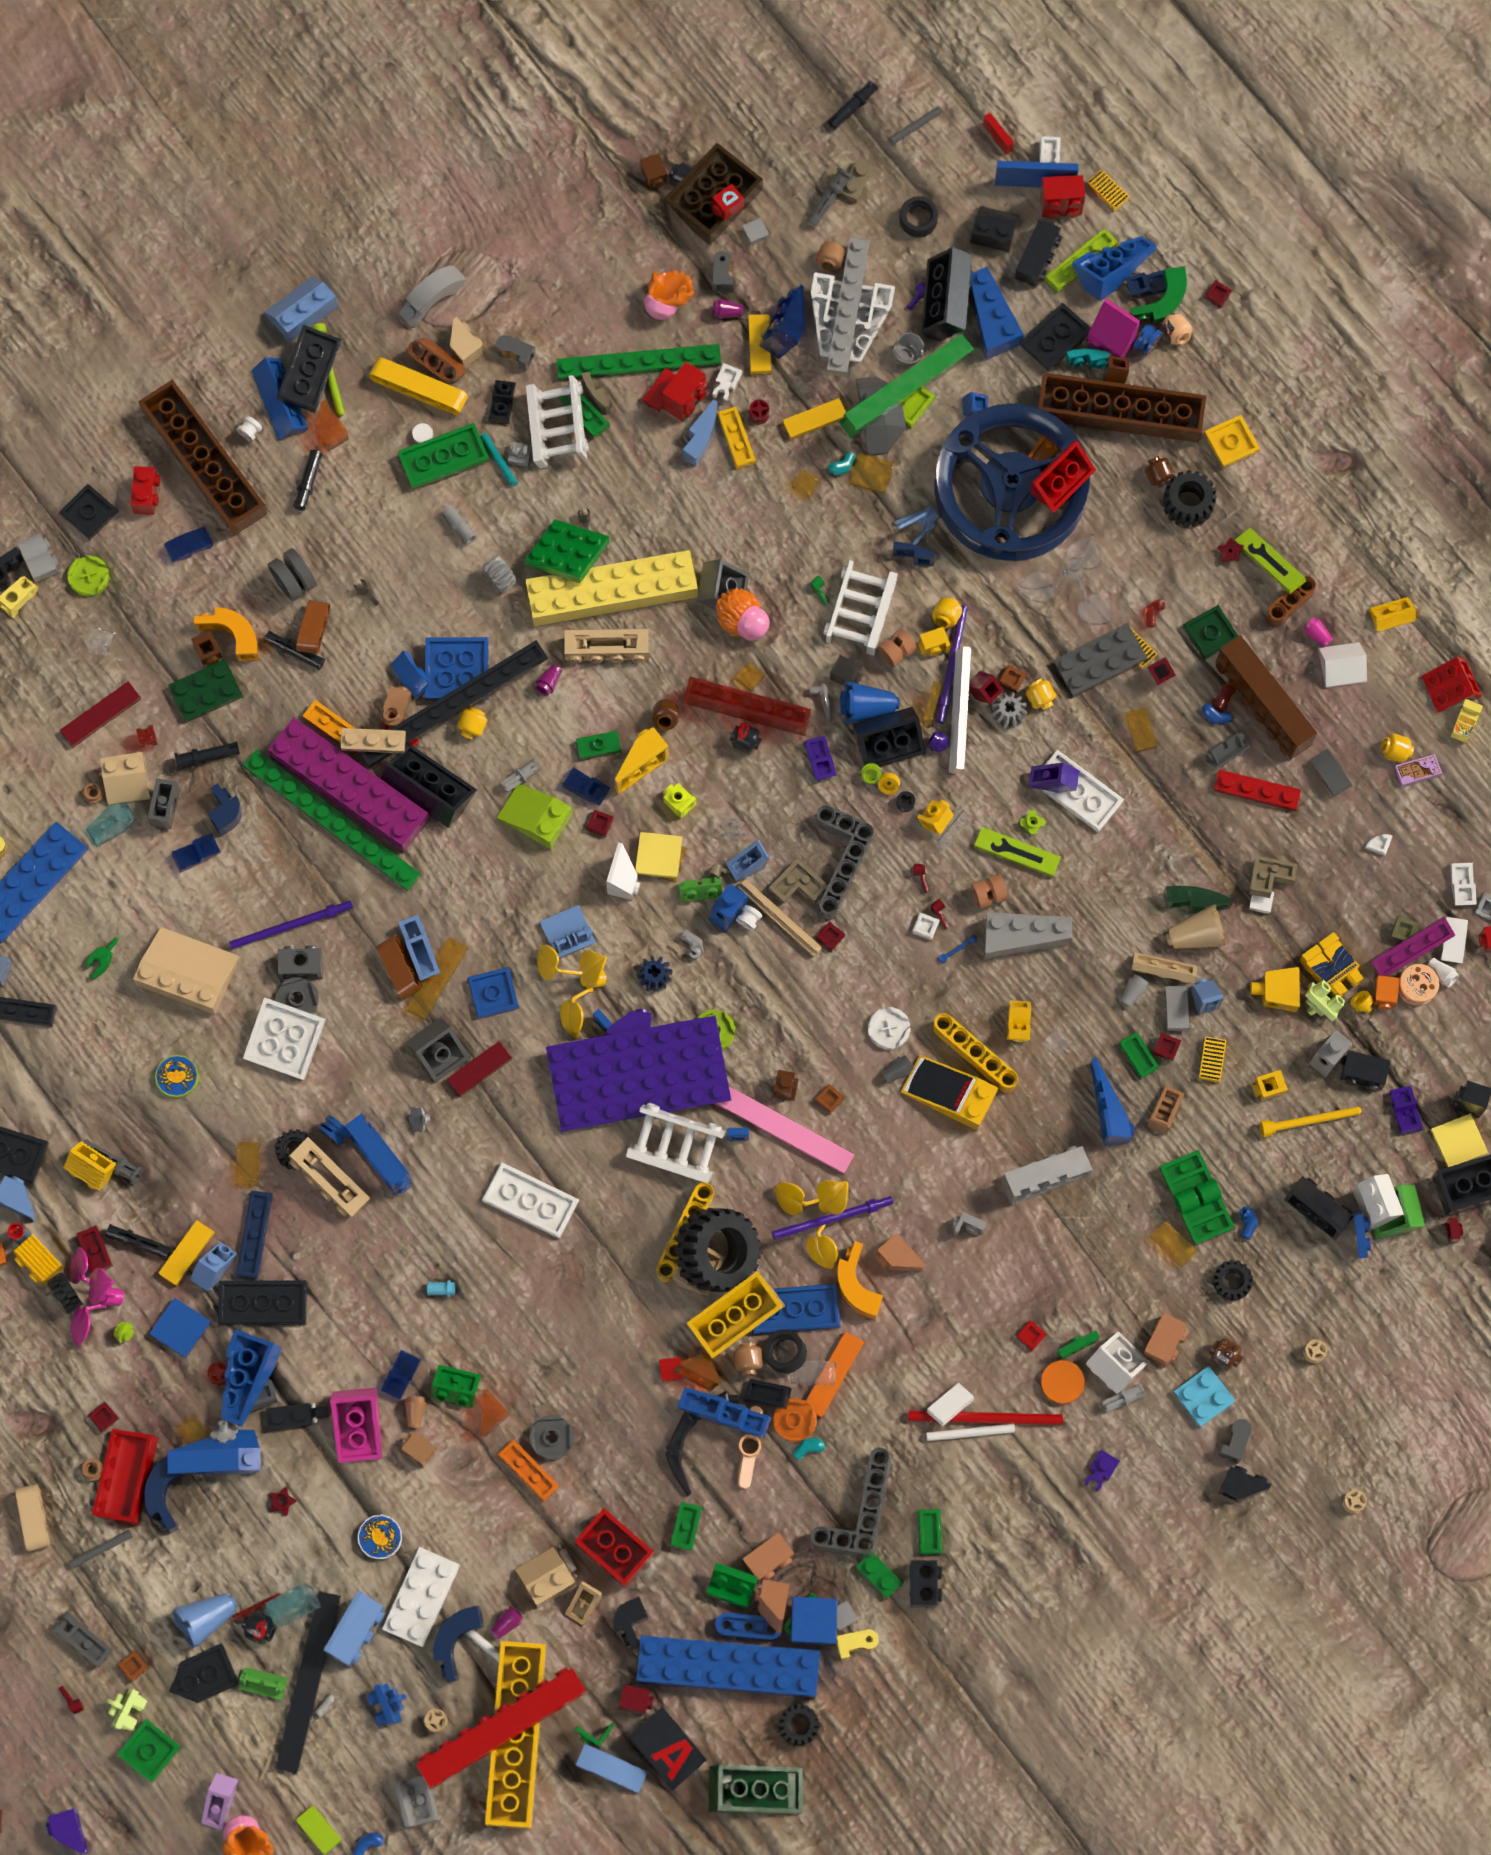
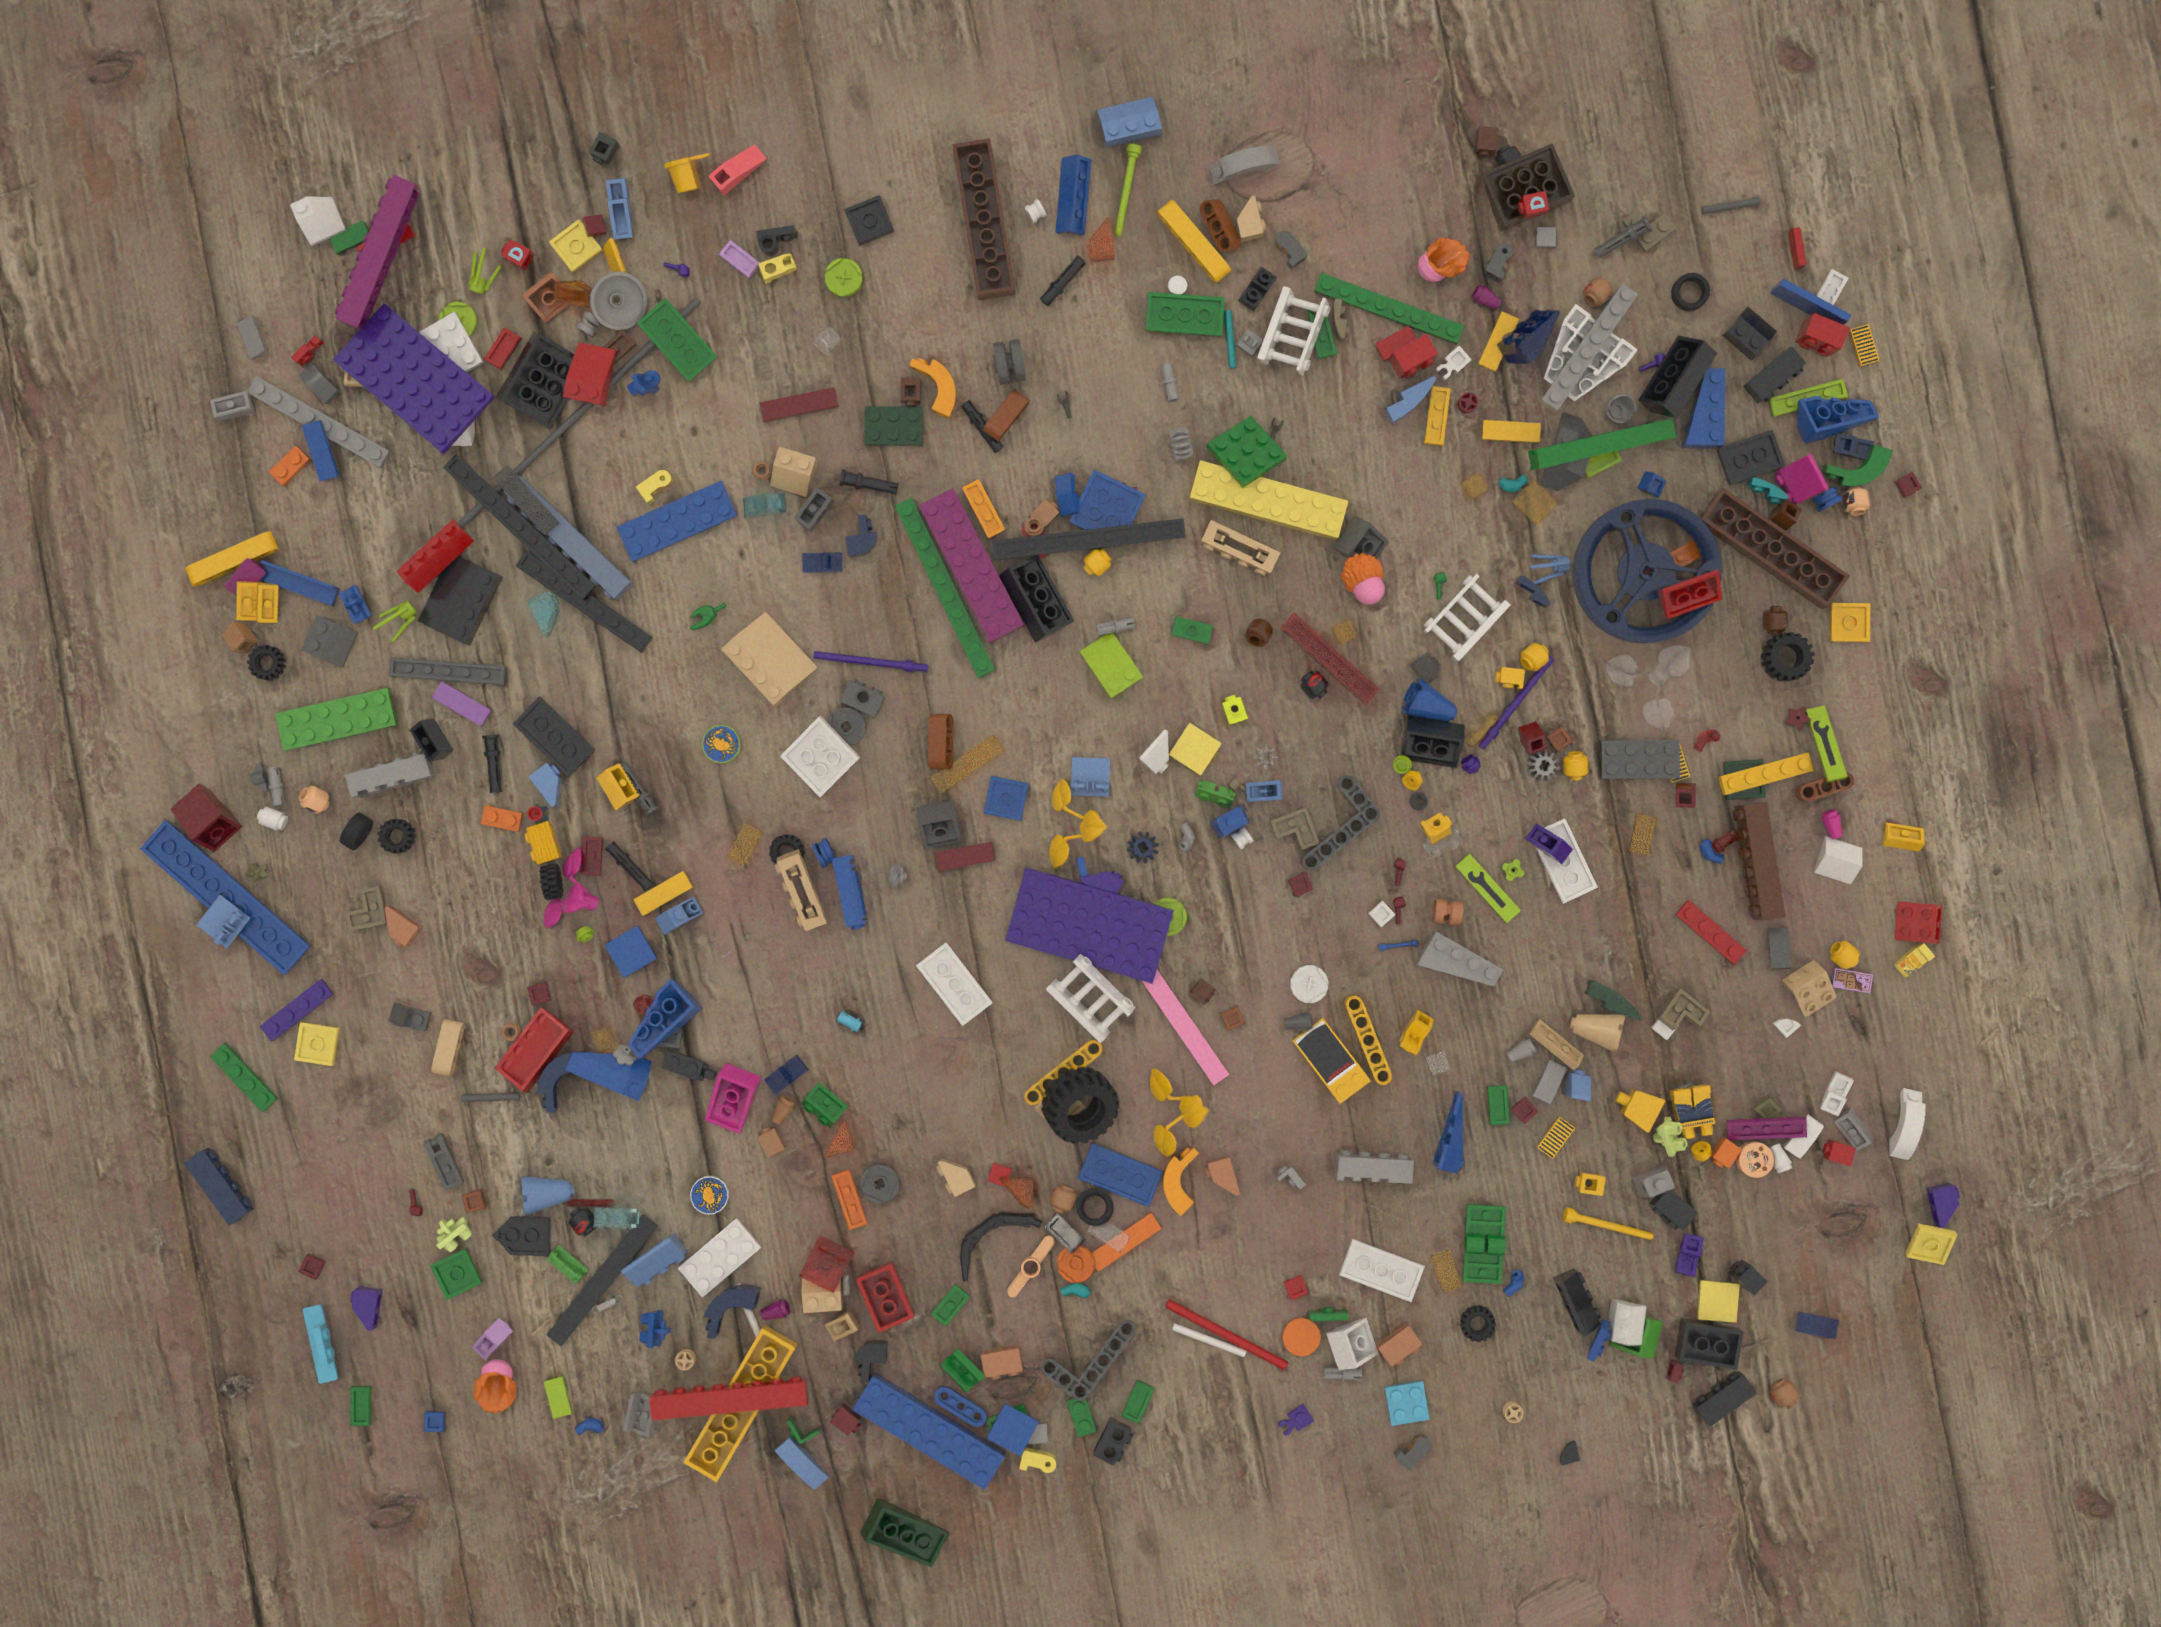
camera: 30 degrees right, 15 degrees up
light grey brick [17,533,59,583] -> none
red brick [131,466,160,515] -> none
clear red wheel [136,725,158,749] -> none
clear blue slope [164,527,213,562] -> none
black tile [218,1280,308,1325] -> none
dark blue tile [236,1190,273,1279] -> none
dark red plate [269,1487,297,1516] -> none
black tile [276,325,342,413] -> none
tan plate [341,728,406,754] -> none
medium blue slope [398,915,440,981] -> none
magenta cone [535,664,562,696] -> none
clear blue slope [561,767,610,806] -> none
dark red tile [586,809,614,837] -> none
yellow slope [615,727,669,795] -> none
black slope [629,1706,707,1790] -> none
blue slope [677,1387,771,1439] -> none
yellow slope [687,1271,785,1359] -> none
blue tile [727,1128,749,1141] -> none
tan axle [738,880,822,956] -> none
nougat slope [755,1579,790,1633] -> none
dark purple bar [771,1196,893,1240] -> none
black tyre [779,1704,819,1746] -> none
dark purple slope [804,736,836,781] -> none
light grey bar [810,683,831,721] -> none
black pin [827,80,878,130] -> none
nougat wheel [877,629,917,668] -> none
white tile [927,1383,974,1426] -> none
white tile [949,647,971,774] -> none
medium nougat slope [1147,1085,1185,1135] -> none
dark grey hinge [1206,732,1251,769] -> none
reddish brown head [1209,1338,1243,1371] -> none
black slope [1218,1465,1271,1502] -> none
tan wheel [1342,1490,1367,1514] -> none
none -> clear red slope [799,1235,854,1293]
none -> tan slope [936,1159,976,1197]
none -> white tile [1339,1238,1425,1302]
none -> black tile [1560,1441,1580,1465]
none -> yellow plate [1718,752,1814,795]
none -> tan bracket [1782,960,1836,1017]

